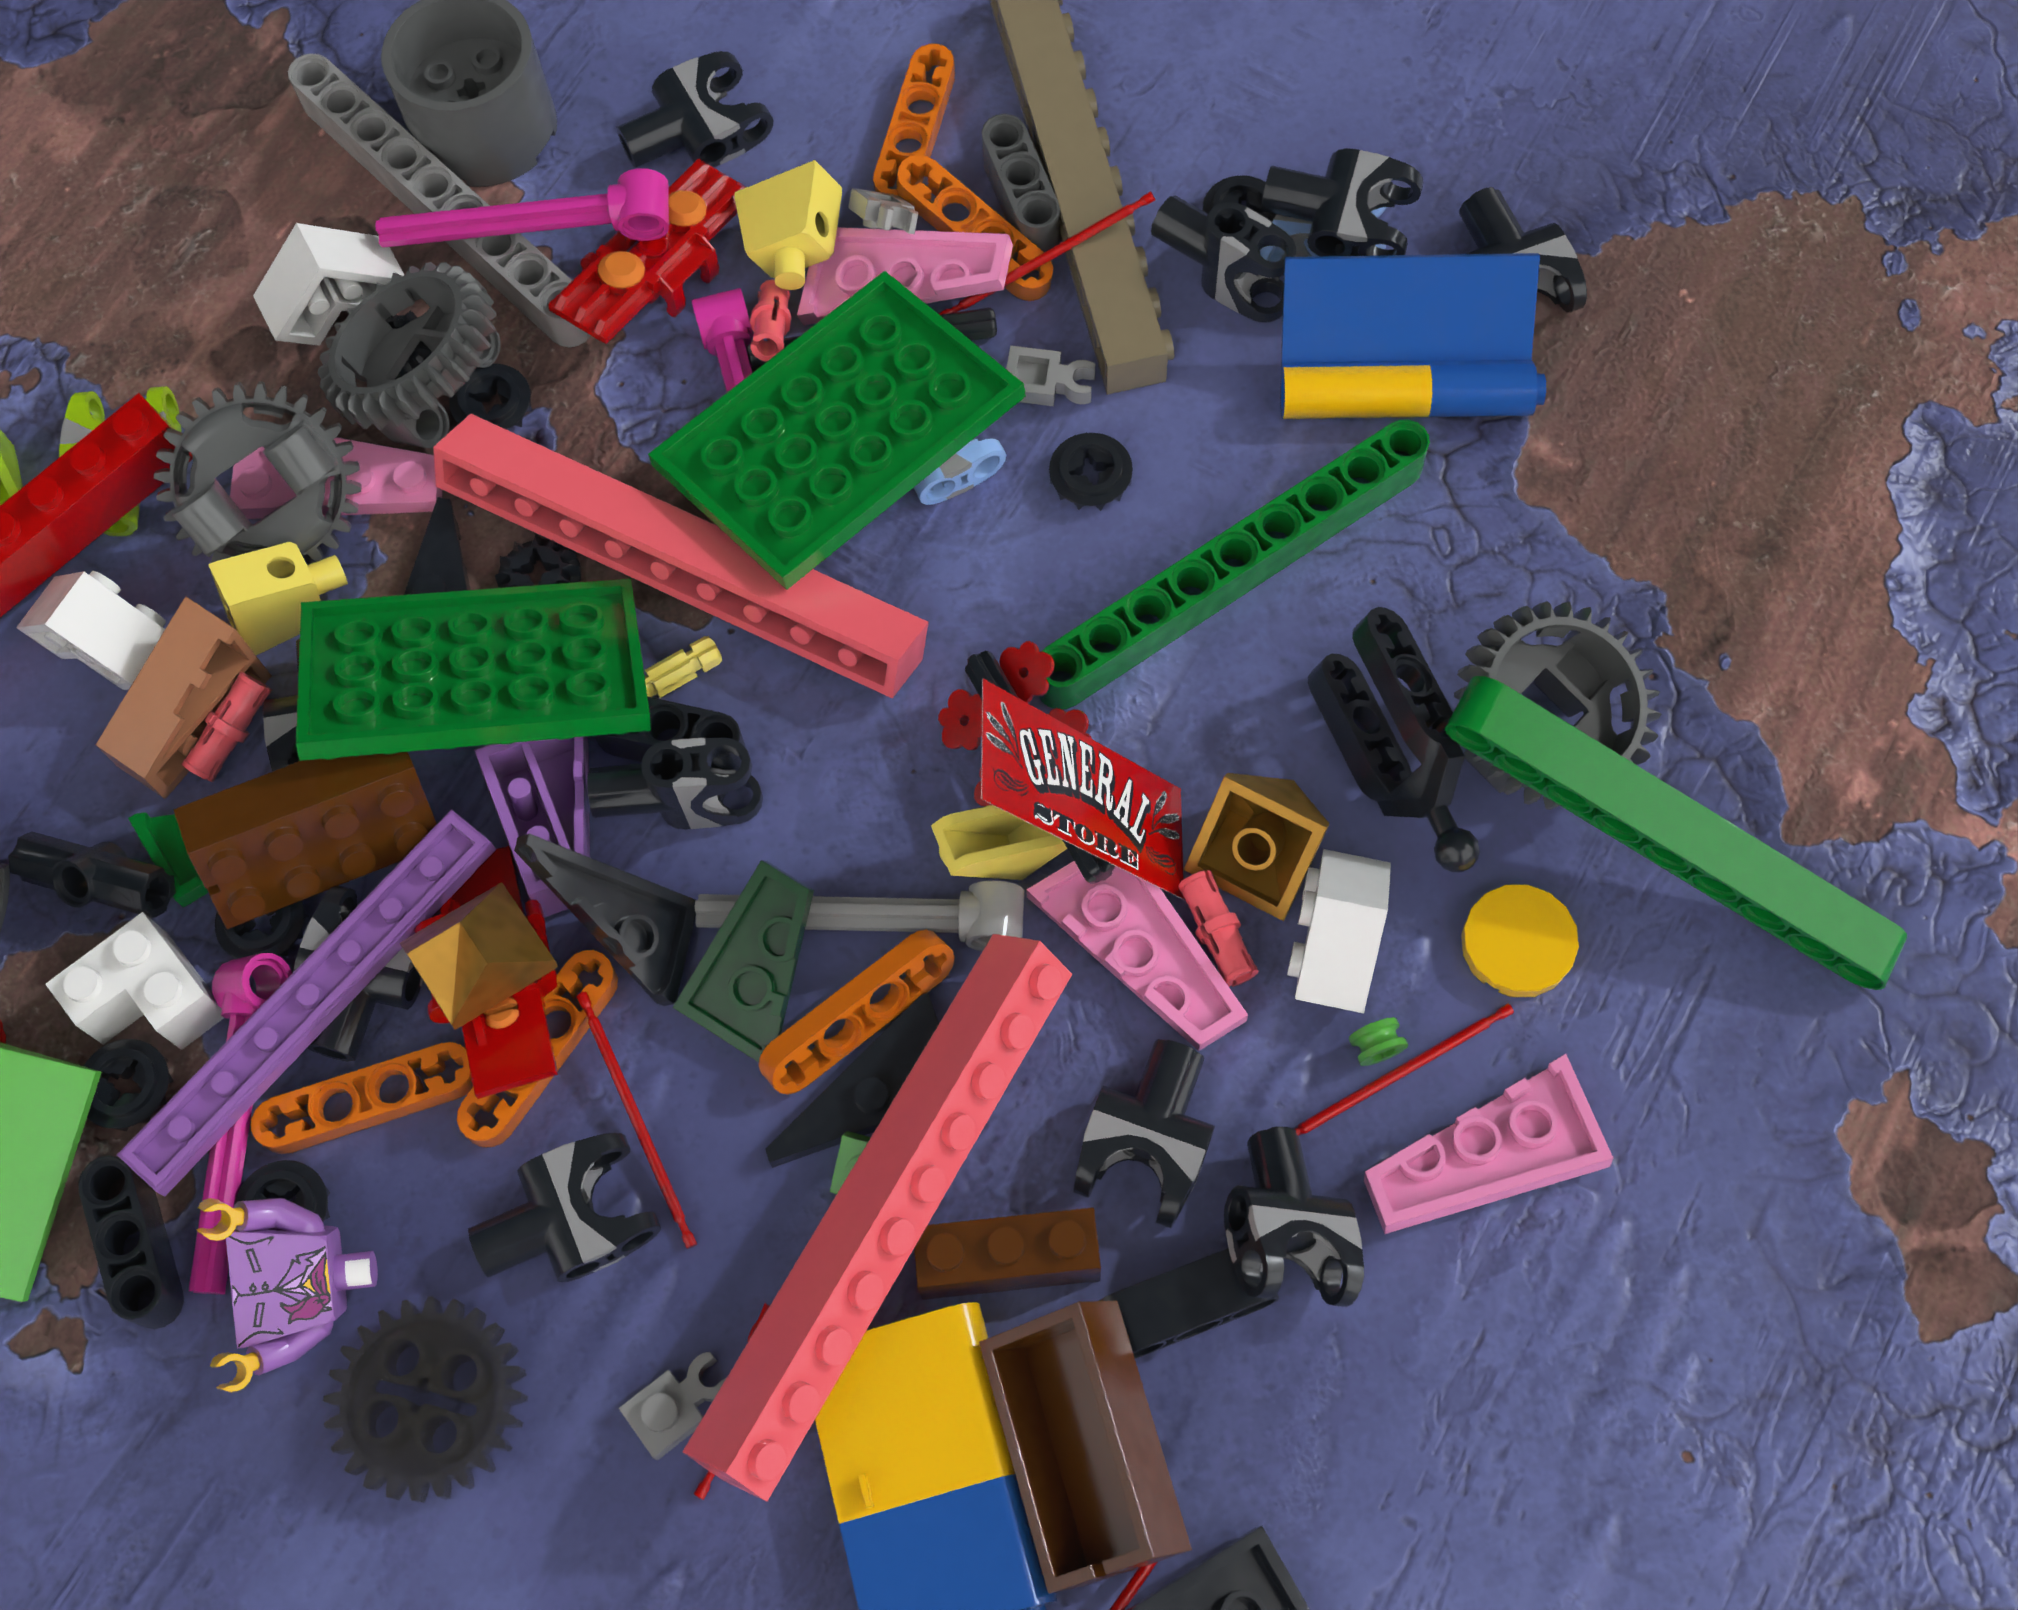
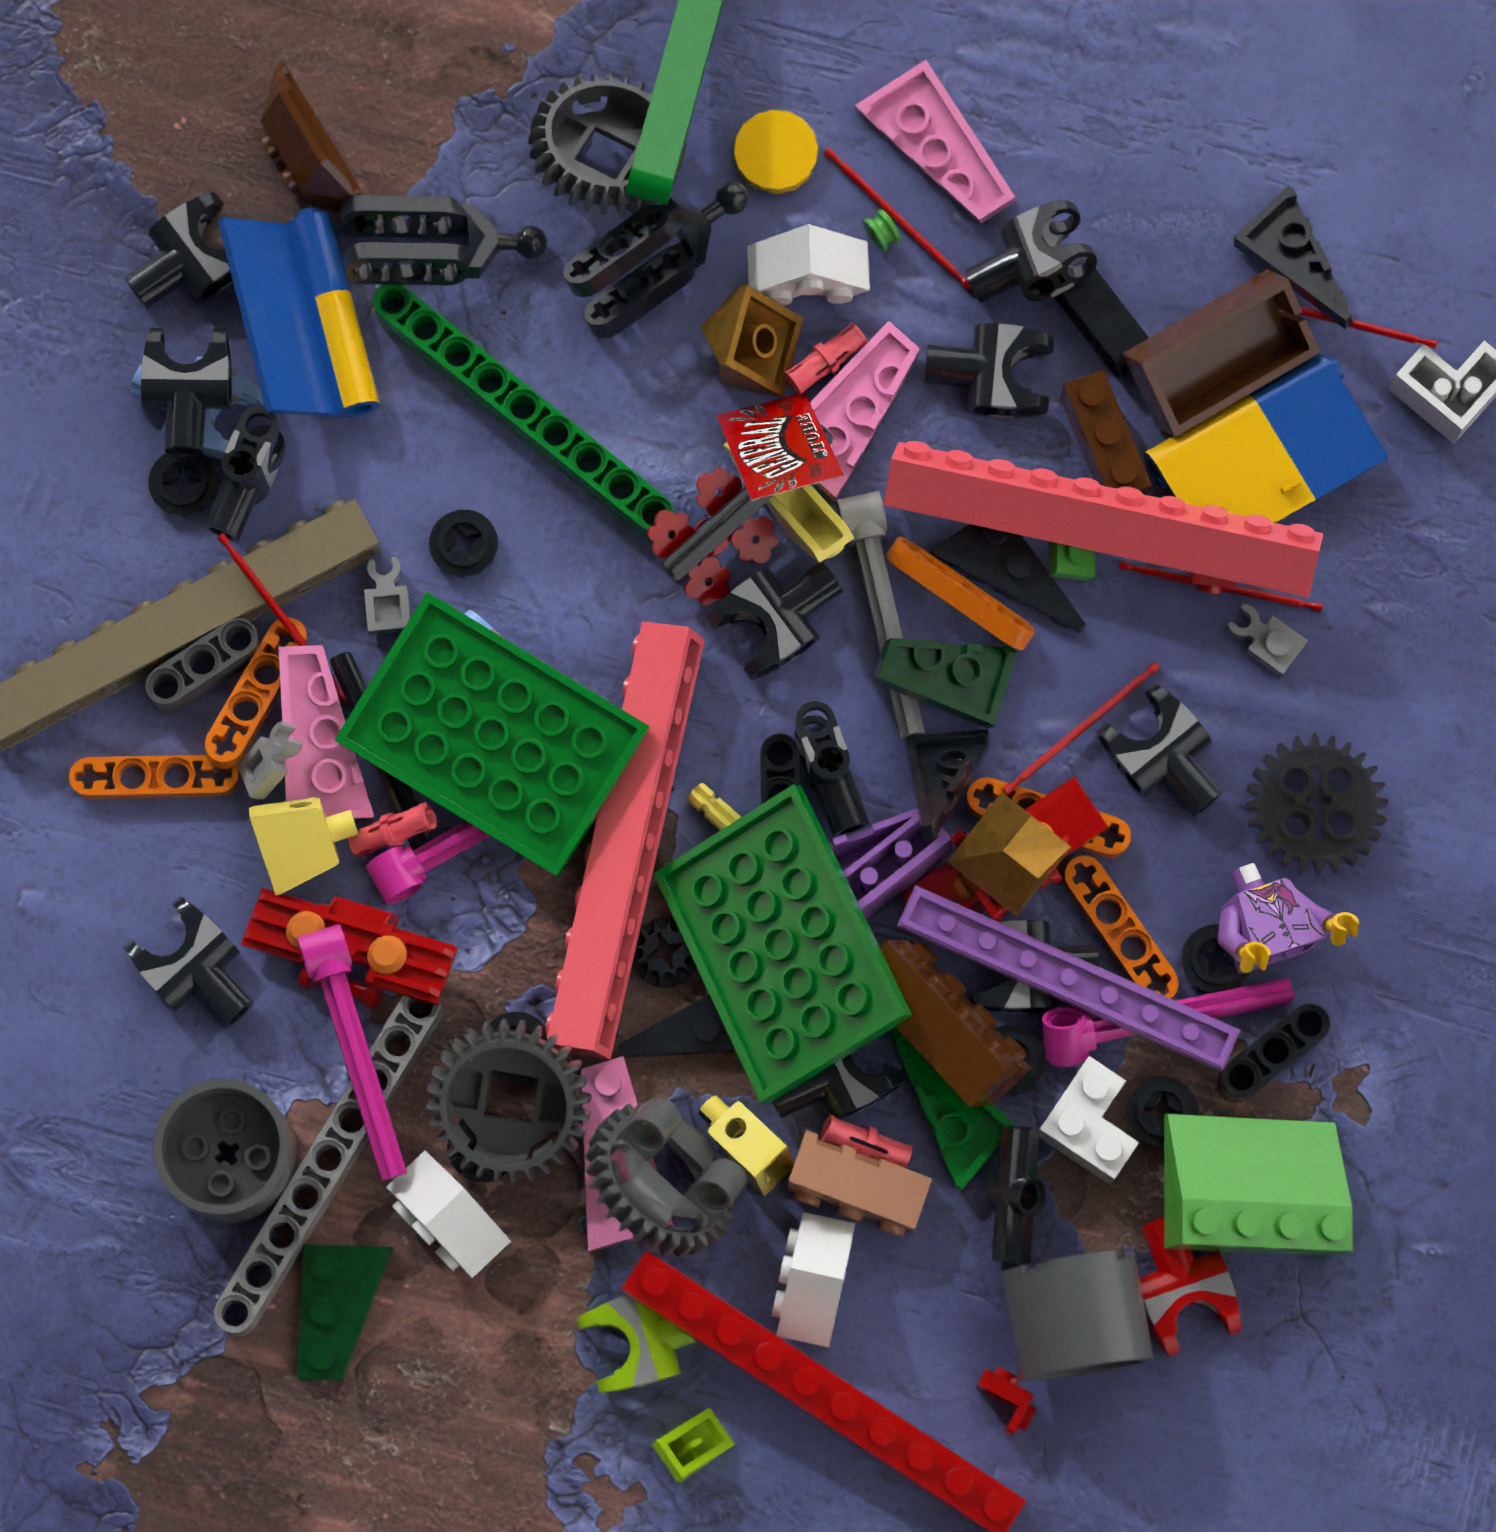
camera: 110 degrees left, 10 degrees up
none -> reddish brown wedge [259,62,364,217]
none -> dark green wing [297,1244,394,1381]
none -> black piece [339,195,547,285]
none -> black connector [706,562,843,680]

